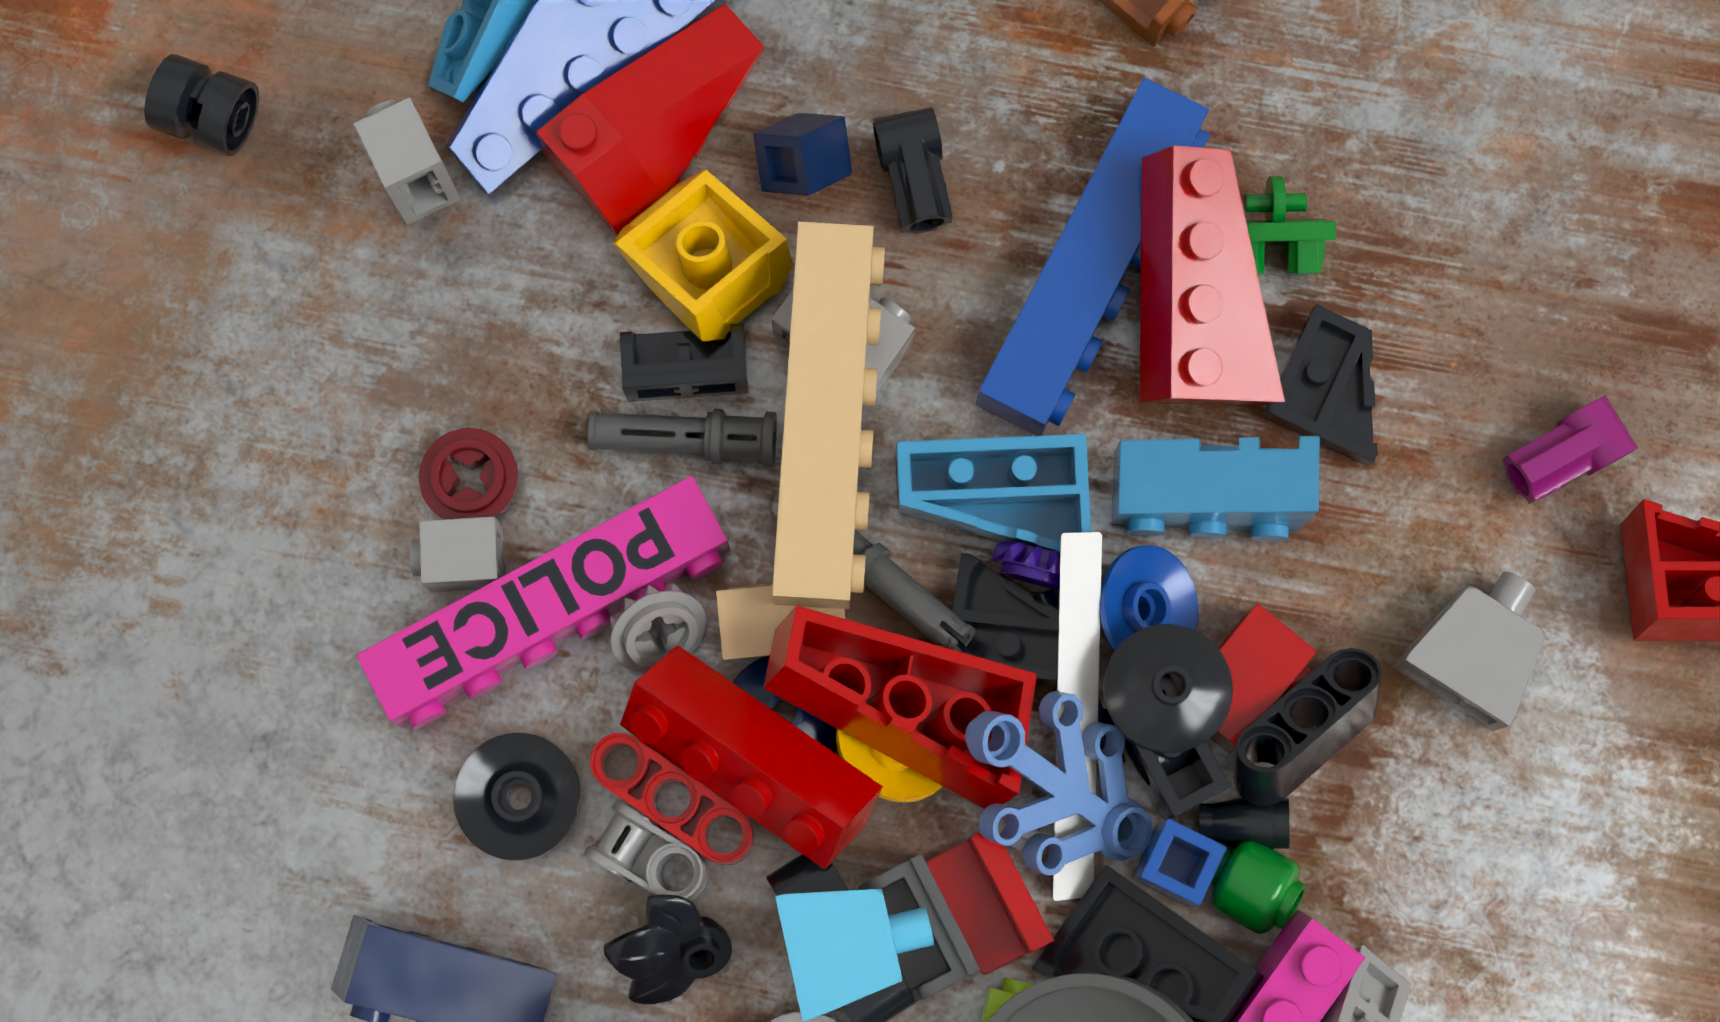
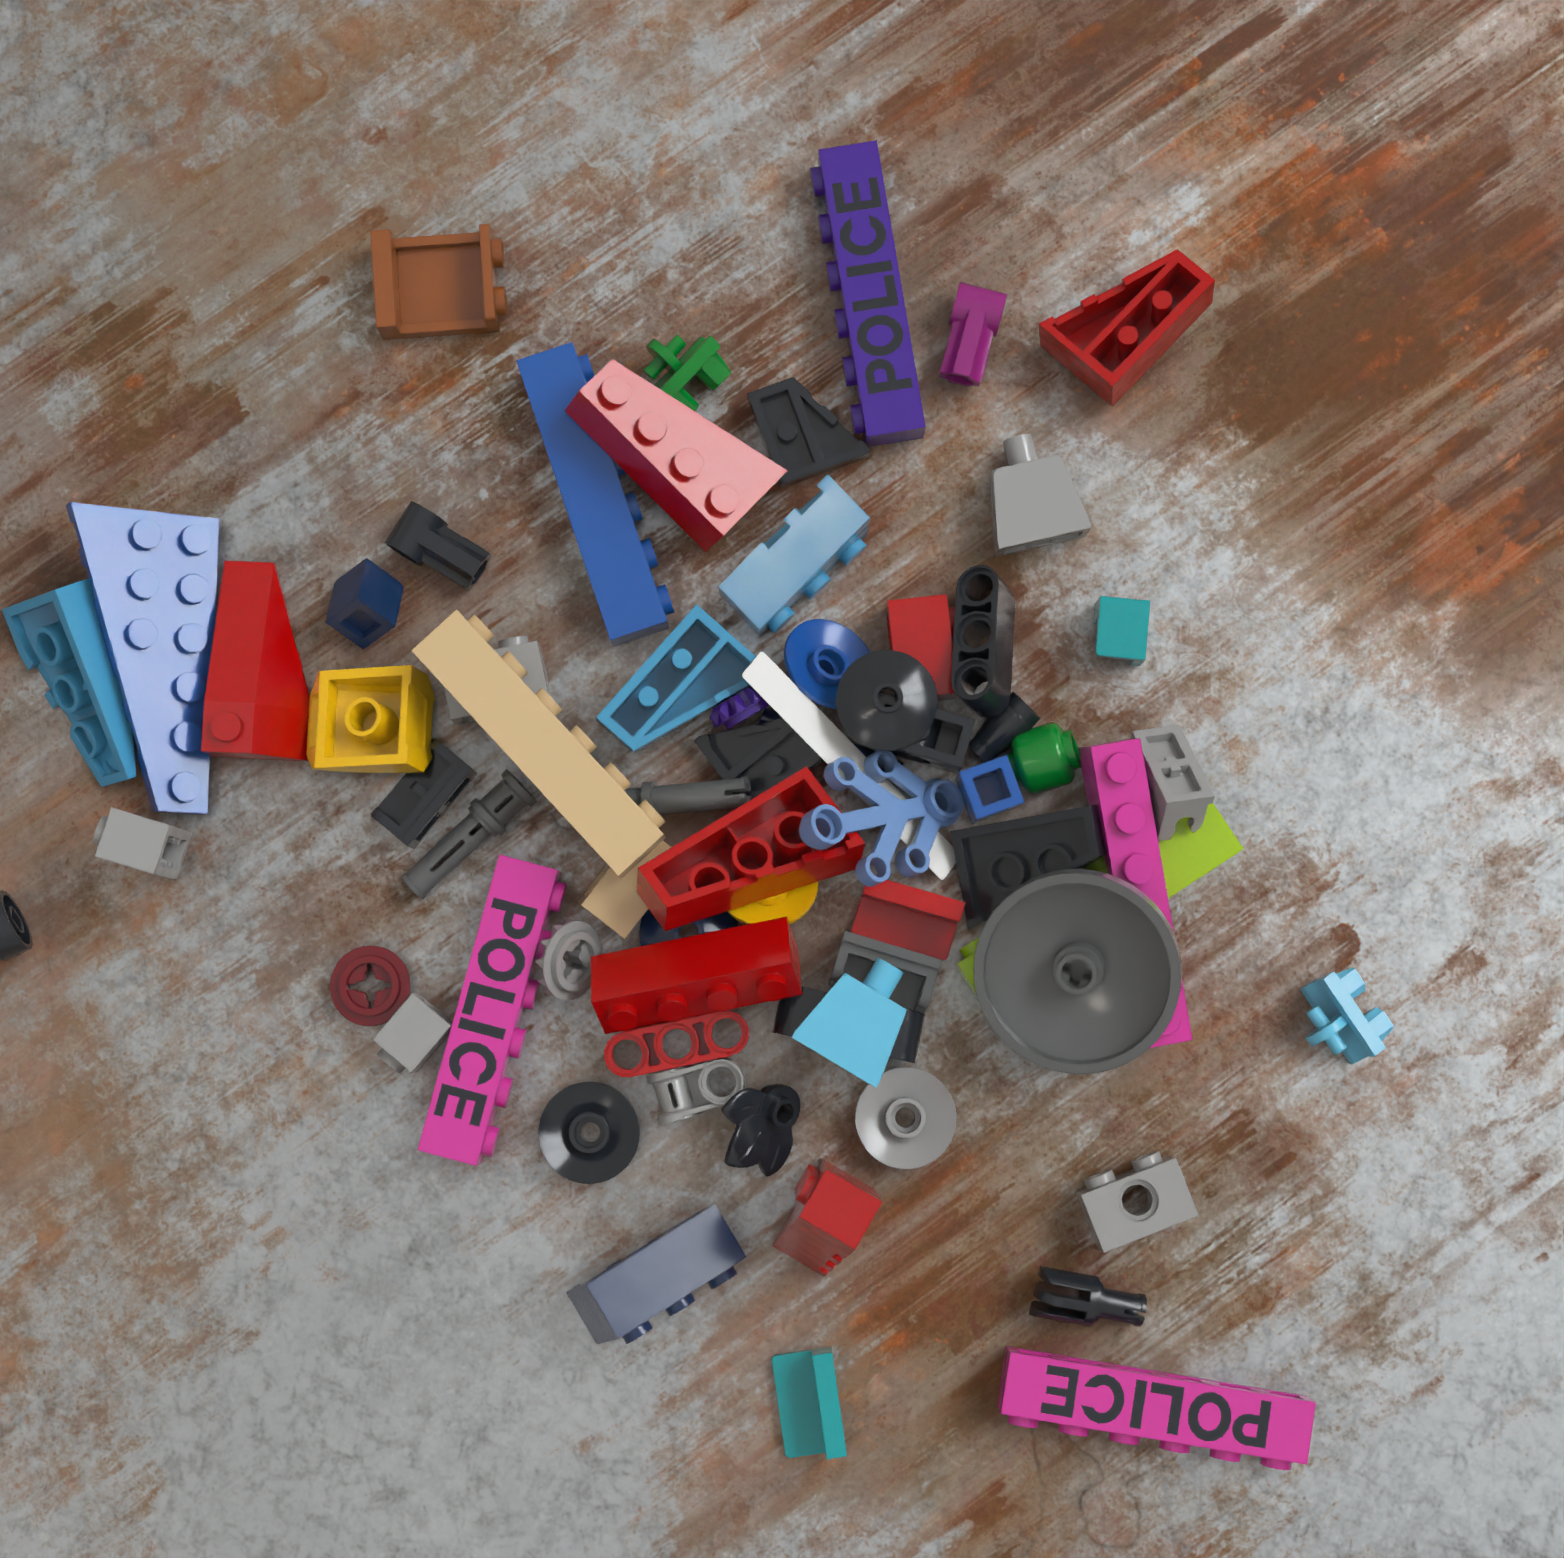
camera: 45 degrees left, 5 degrees up
none -> dark purple brick [810,140,926,447]
none -> teal panel [1093,596,1151,666]

